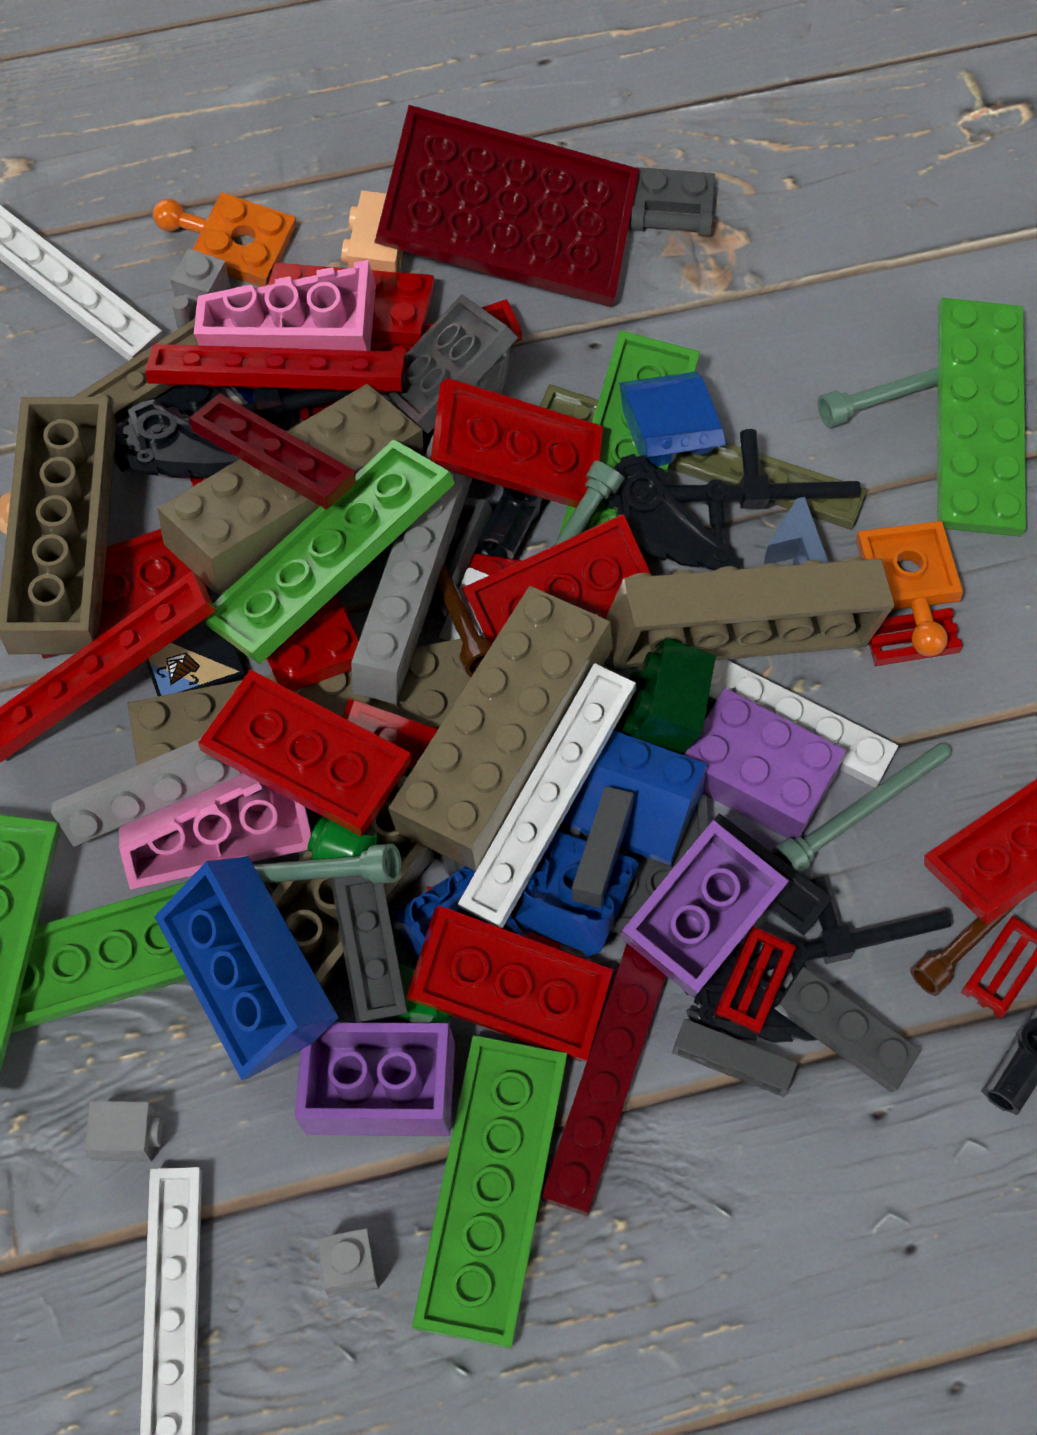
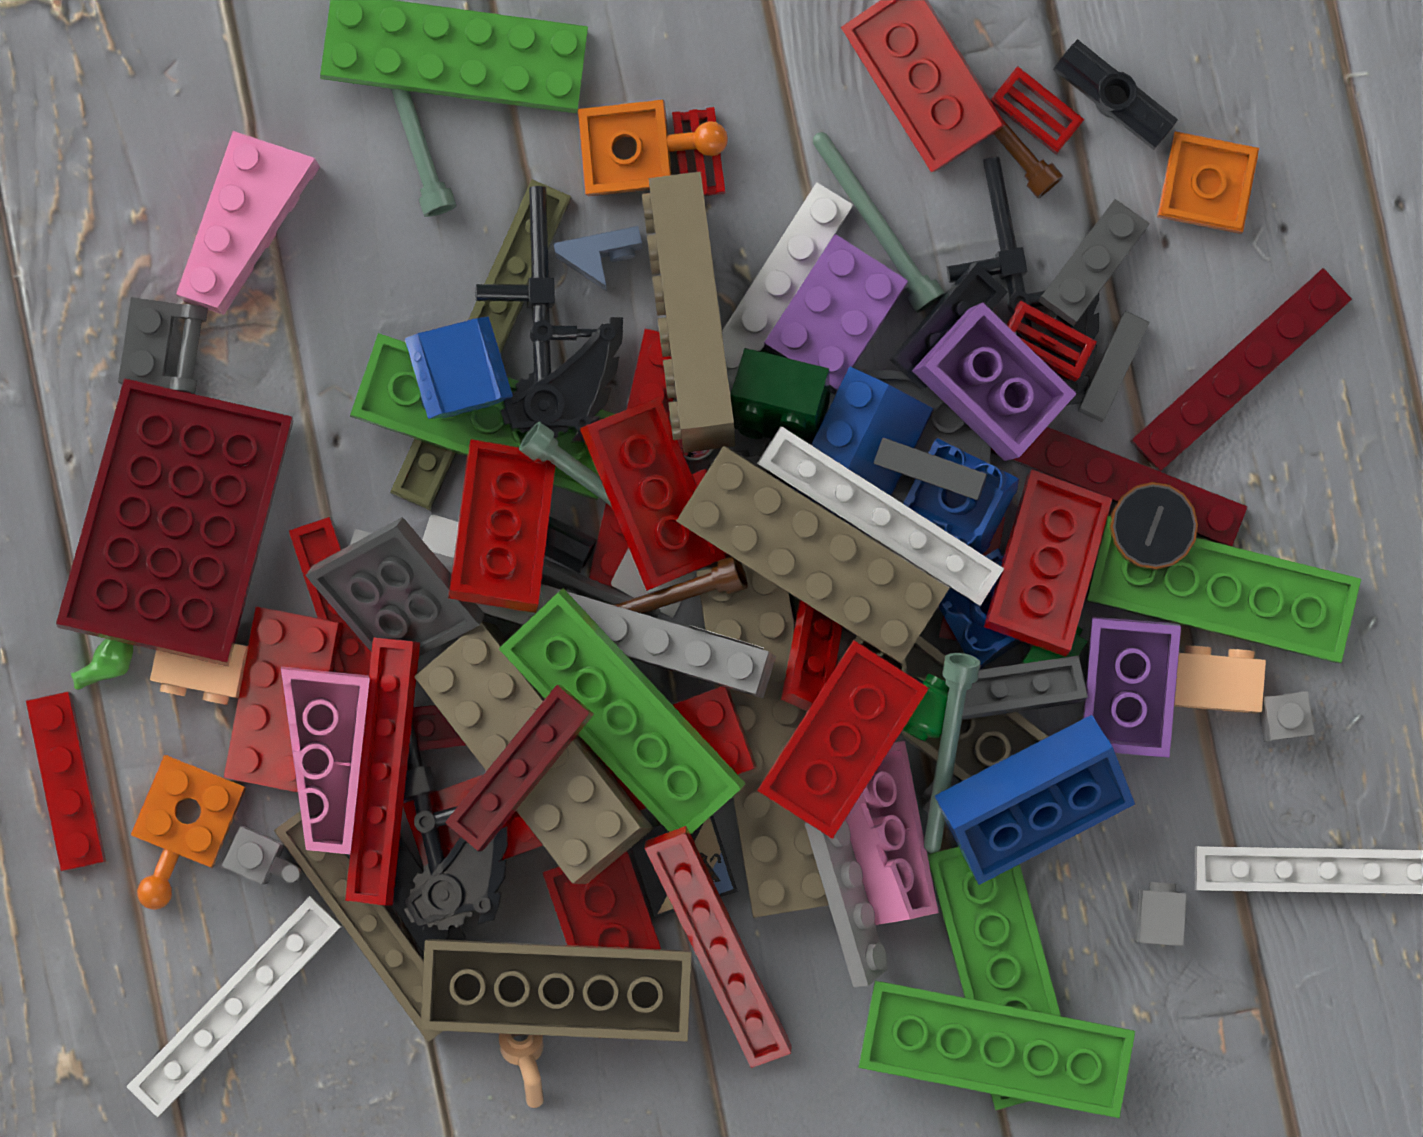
camera: 85 degrees left, 20 degrees up
none -> red plate [26,692,106,871]
none -> bright green animal [71,639,133,690]
none -> bright pink wedge [176,131,320,315]
none -> sticker [689,625,763,650]
none -> black tile [1109,482,1198,570]
none -> dark red plate [1130,268,1352,472]
none -> orange plate [1157,131,1259,234]
none -> light nougat brick [1174,645,1266,714]

